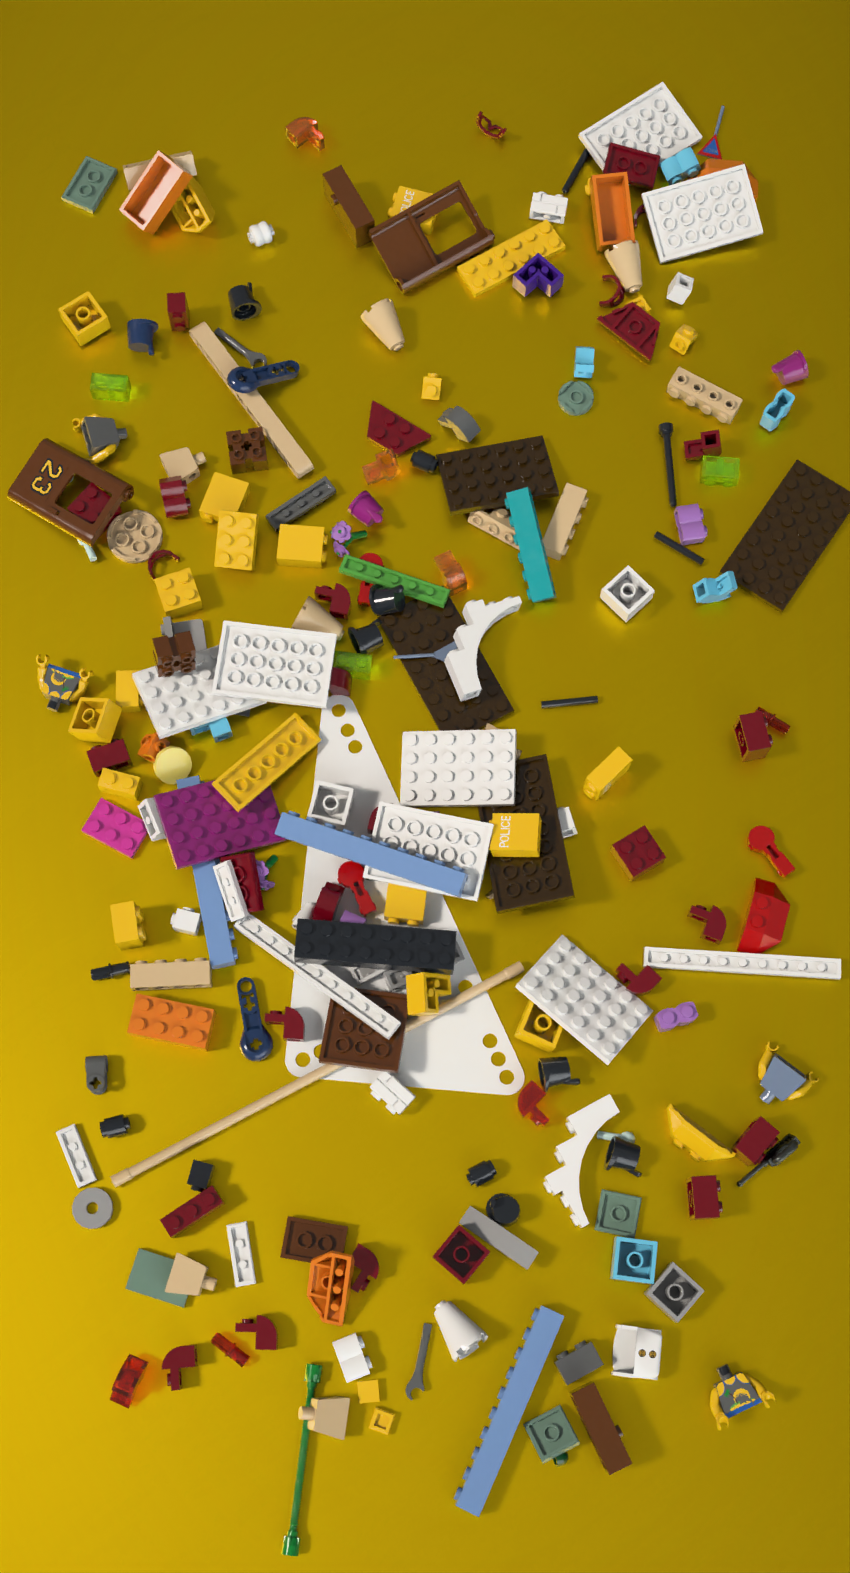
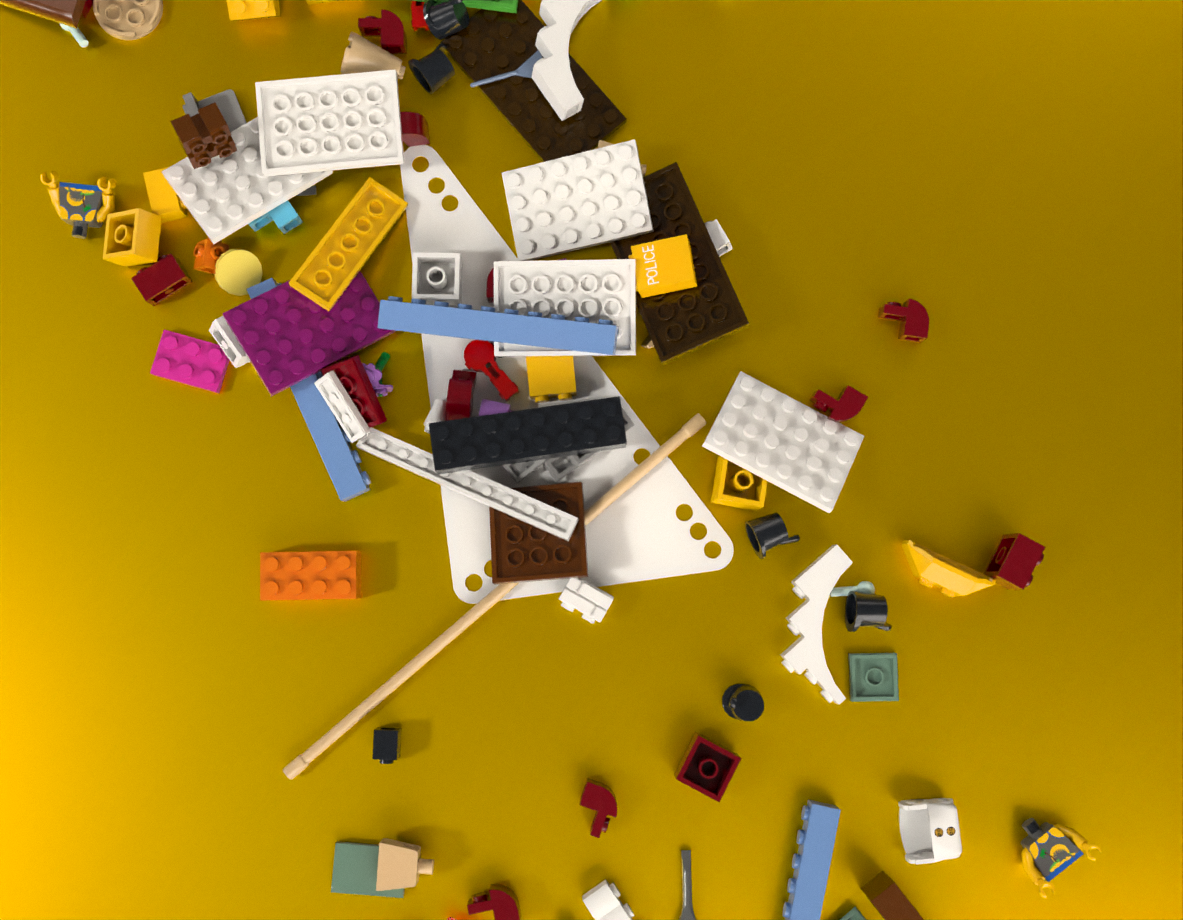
camera: 15 degrees left, 10 degrees up
white tile [56,1124,98,1188] -> none
light grey tile [72,1187,113,1229] -> none
dark grey piece [85,1055,108,1095] -> none
black axle [91,961,130,981] -> none
yellow brick [97,768,143,801] -> none
black brick [100,1114,131,1138] -> none
yellow brick [110,901,147,951] -> none
tan brick [130,958,212,991] -> none
dark red helmet [148,549,180,582] -> none
yellow brick [154,567,203,619] -> none
dark red brick [160,1185,225,1238] -> none
white brick [170,907,202,936] -> none
white tile [226,1221,257,1287] -> none
dark blue beam [237,977,273,1061] -> none
dark red brick [264,1007,305,1042] -> none
reddish brown plate [280,1216,348,1263] -> none
orange wedge [307,1250,355,1327] -> none
clear neon green brick [333,651,373,680] -> none
yellow brick [406,972,451,1016] -> none
white cone [434,1300,488,1362] -> none
light grey slope [459,1206,539,1270] -> none
black brick [466,1160,497,1187] -> none
clear red brick [517,1080,549,1127] -> none
black bar [541,696,598,709] -> none
dark grey brick [554,1340,604,1385] -> none
yellow brick [583,746,633,801] -> none
dark red brick [610,825,666,882] -> none
medium azure brick [610,1236,658,1284] -> none
white plate [643,947,841,980] -> none
light grey brick [644,1262,705,1323] -> none
medium lavender brick [654,1002,699,1032] -> none
dark red brick [686,1175,723,1221] -> none
dark red brick [733,711,773,762] -> none
red wedge [737,878,790,954] -> none
pearl dark grey piece [737,1133,801,1187] -> none
red piece [747,826,795,878] -> none
clear red axle [755,706,790,734] -> none
sand blue torso [758,1041,820,1104] -> none

